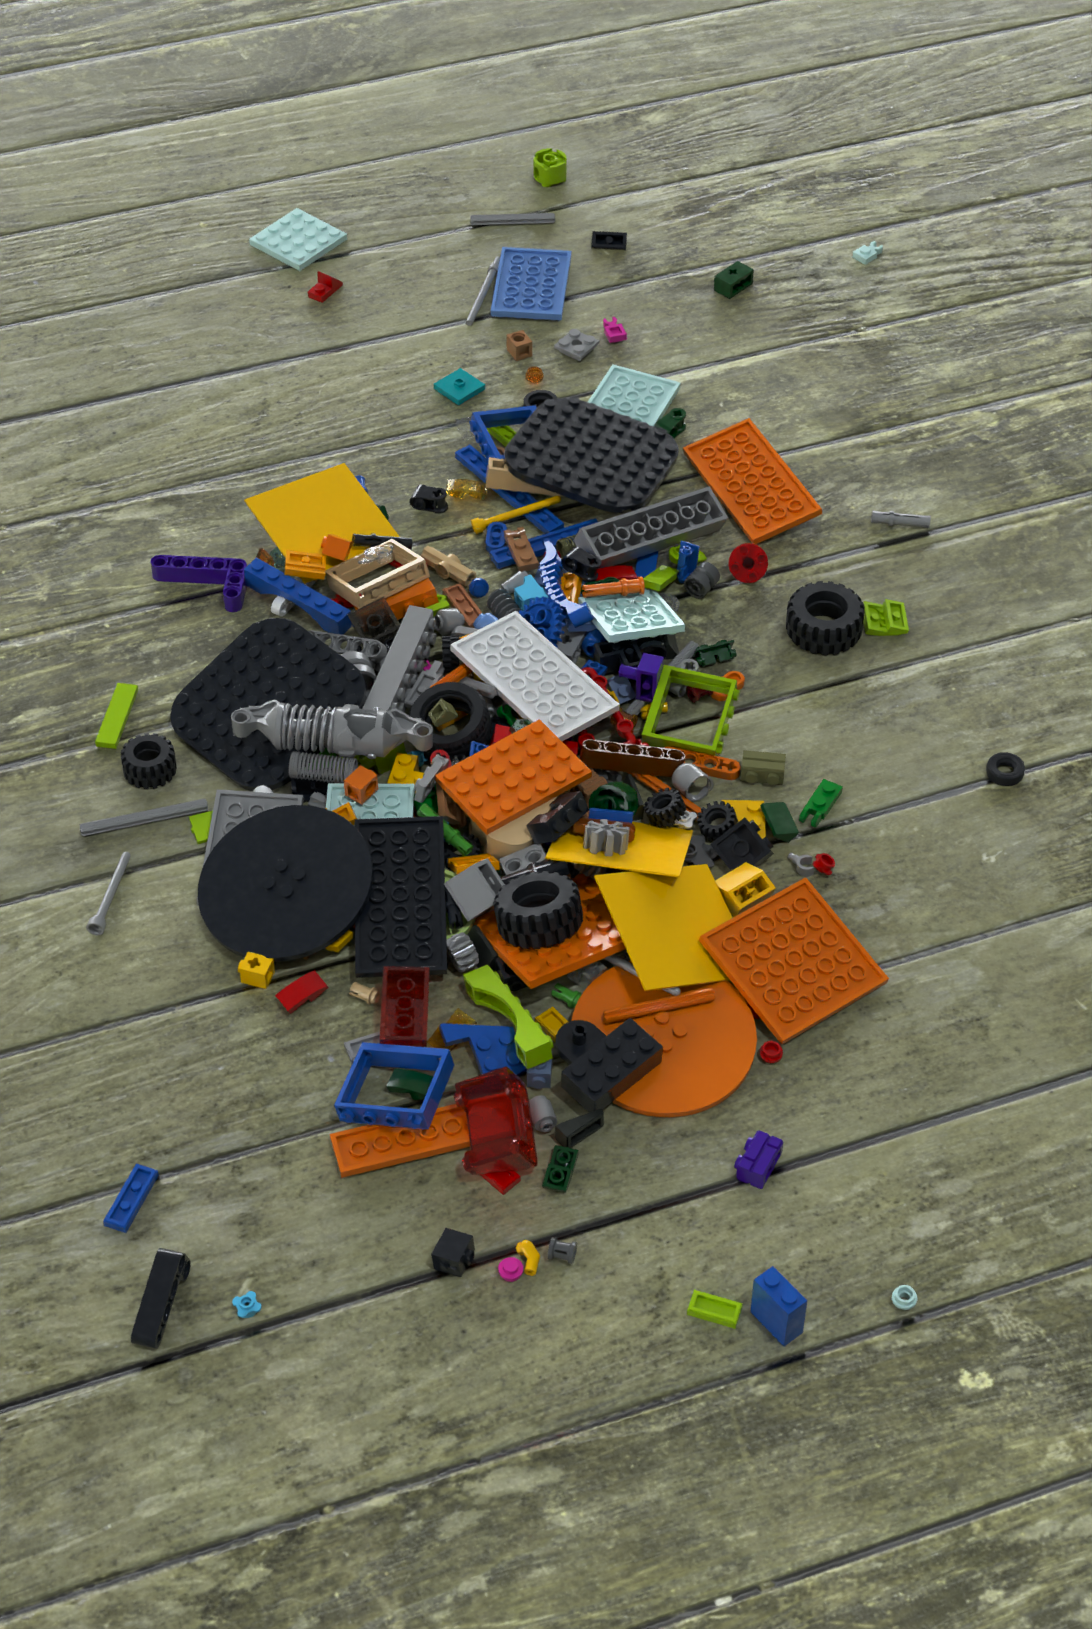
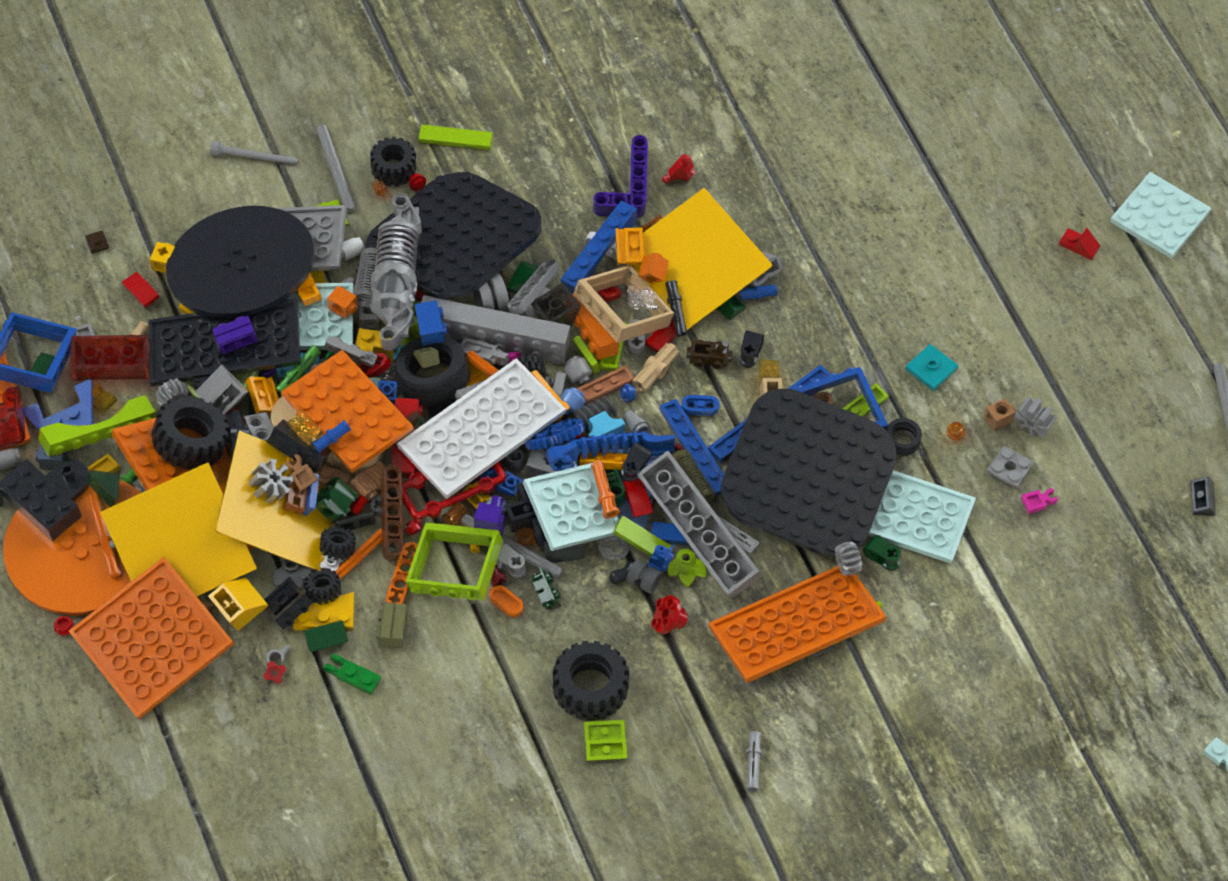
camera: 85 degrees right, 10 degrees up
light grey bar [466,256,500,326] -> none
yellow piece [471,495,561,534] -> none
medium blue plate [491,247,571,321] -> none
medium nougat plate [504,527,539,572] -> none
light grey helmet [672,762,714,802] -> none
dark green brick [714,261,754,299] -> none
black tyre [986,752,1025,786] -> none
none -> dark brown plate [85,230,109,254]
none -> clear green slope [86,470,120,507]
none -> dark purple brick [212,316,258,355]
none -> medium nougat plate [286,454,318,491]
none -> clear yellow hips [288,408,324,446]
none -> blue pin [312,420,351,453]
none -> clear orange plate [372,179,387,196]
none -> red plate [408,173,426,191]
none -> blue brick [415,300,447,346]
none -> black arm [609,562,633,584]
none -> red rock [662,154,696,184]
none -> dark brown brick [686,340,732,369]
none -> light grey gear [835,542,862,576]
none -> light grey gear [1014,397,1057,438]

